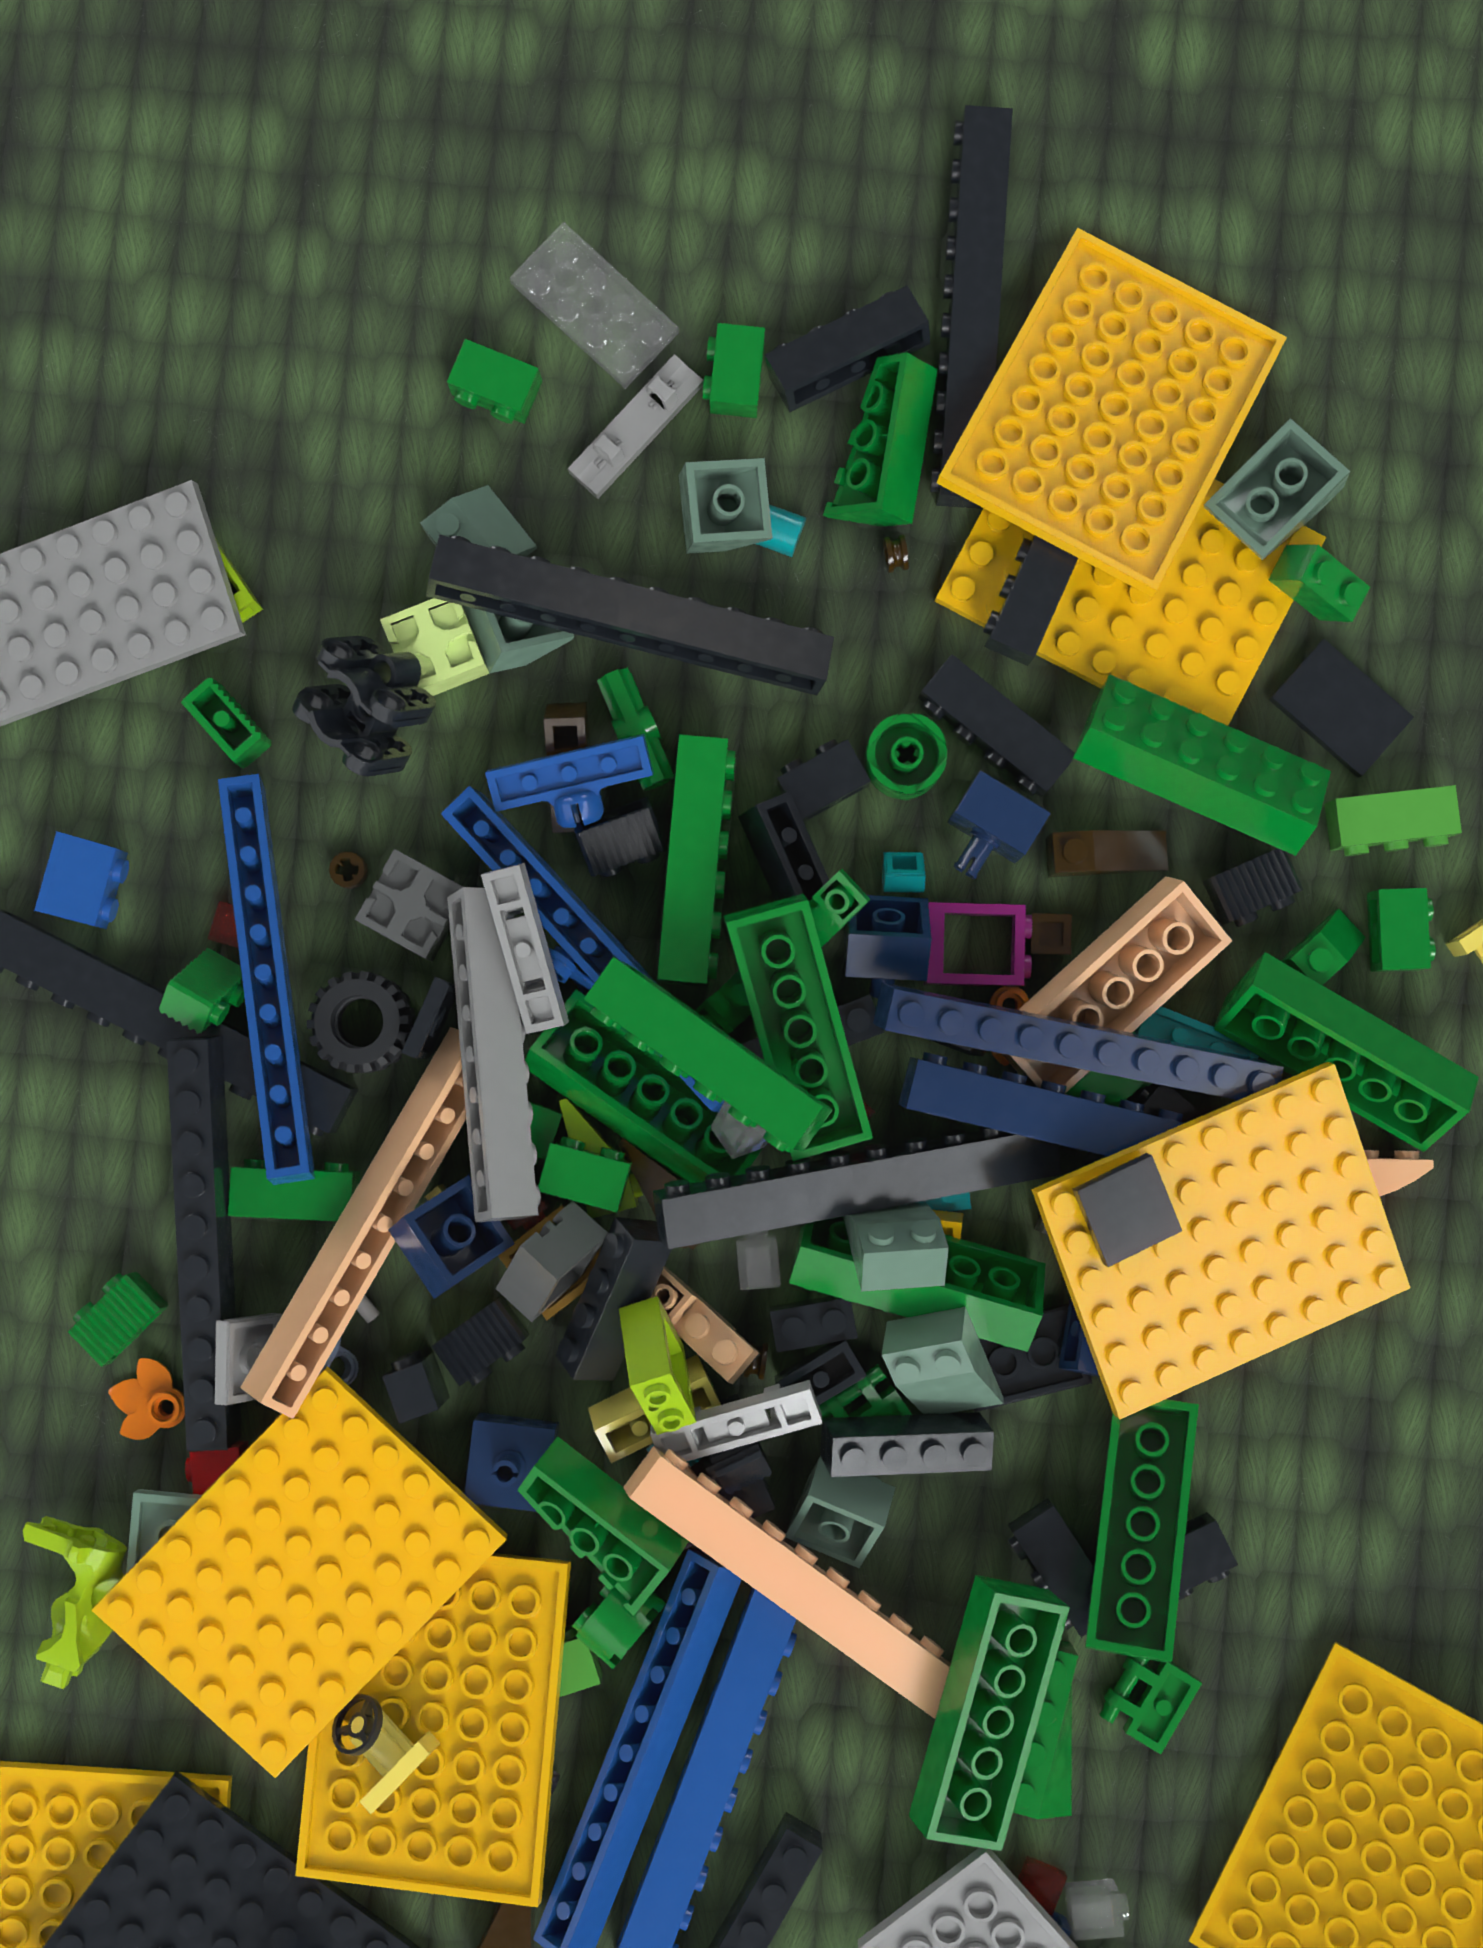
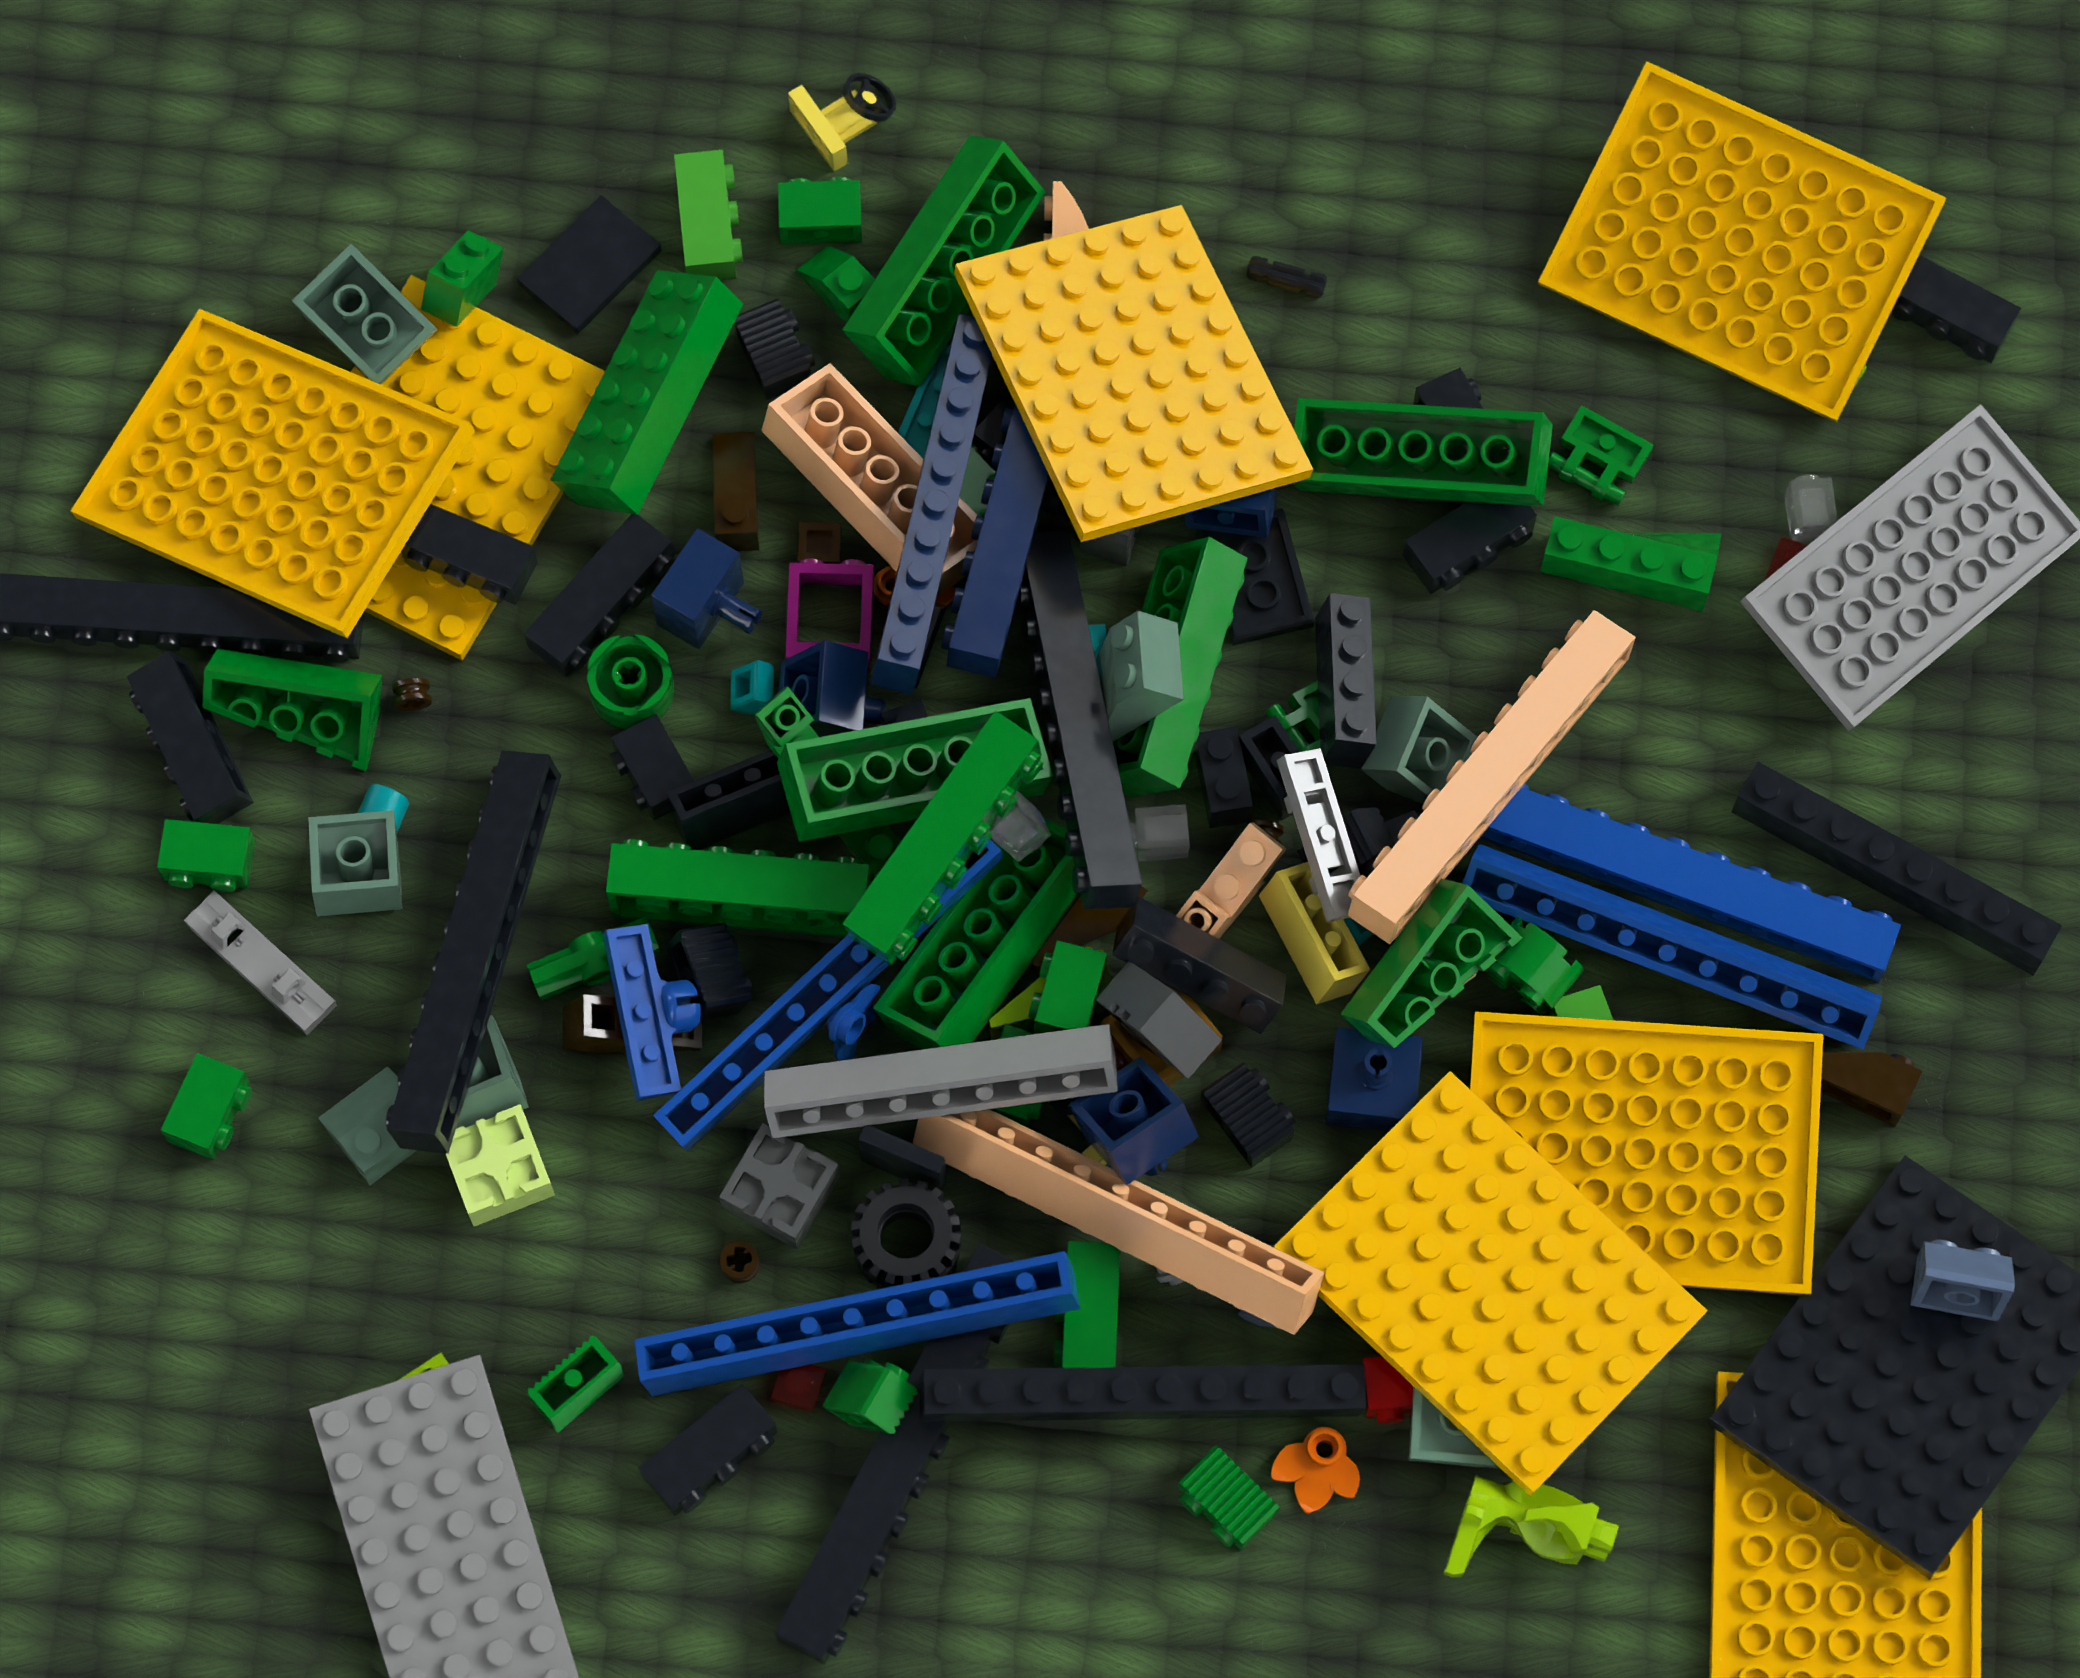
camera: 90 degrees left, 15 degrees down
blue slope [34,831,129,929] -> none
light grey tile [215,1313,283,1405] -> none
black piece [292,636,436,776] -> none
light yellow piece [332,1694,440,1814] -> none
black brick [382,1349,450,1424] -> none
light grey hinge [481,863,569,1034] -> none
clear plate [510,221,679,389] -> none
lime window [619,1296,697,1435] -> none
sand green slope [882,1307,1004,1414] -> none
green brick [908,1575,1070,1851] -> none
black tile [1072,1153,1182,1267] -> none
none -> black brick [639,1384,778,1516]
none -> black axle [1247,256,1327,298]

